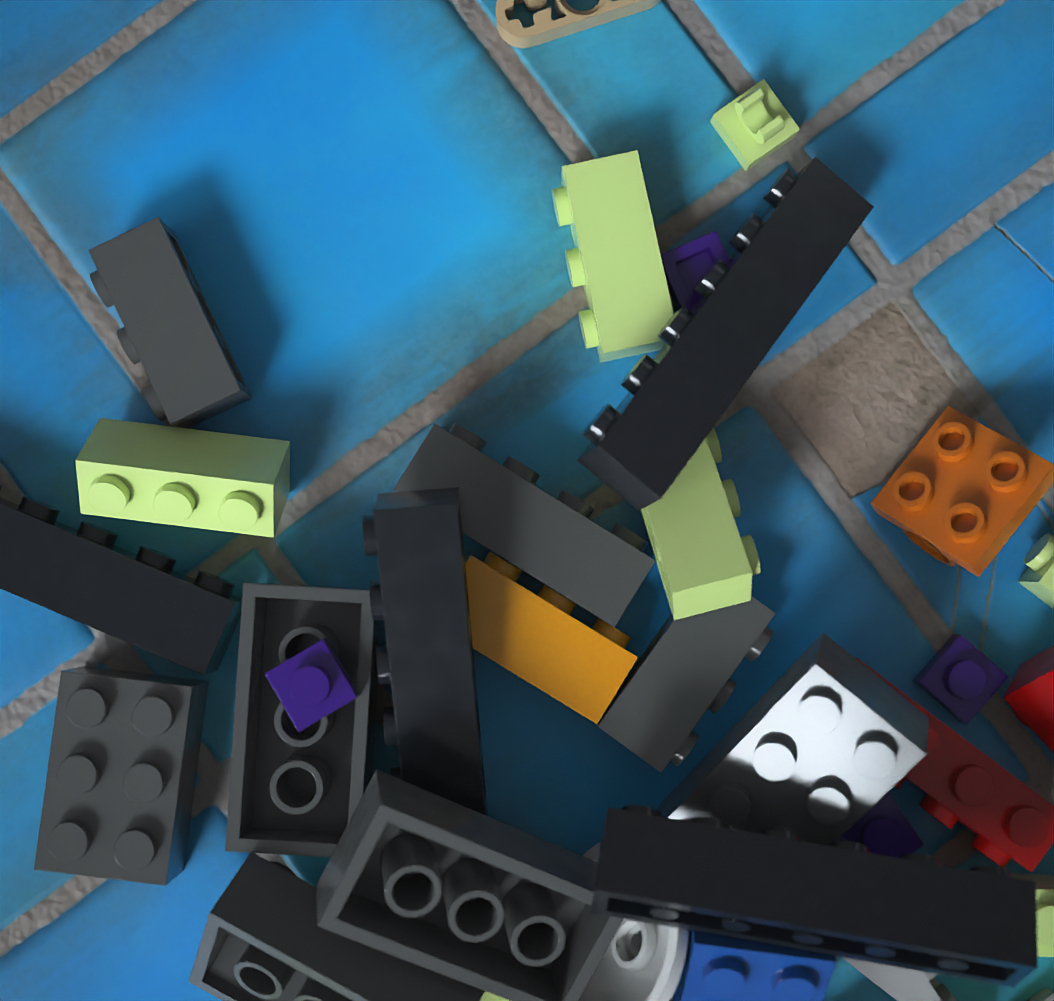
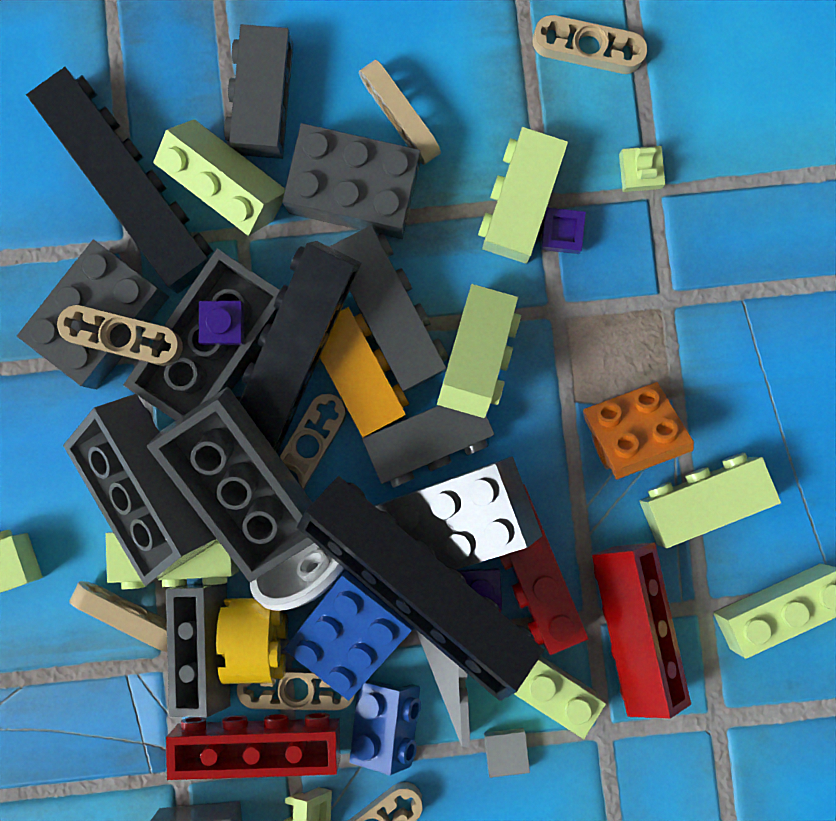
camera: 30 degrees right, 0 degrees up
black brick [577,157,874,511] -> none
dark purple plate [913,633,1009,724] -> none
none -> tan beam [57,305,183,366]
none -> tan beam [280,394,346,490]
none -> dark grey brick [282,123,420,240]
none -> tan beam [359,59,441,165]

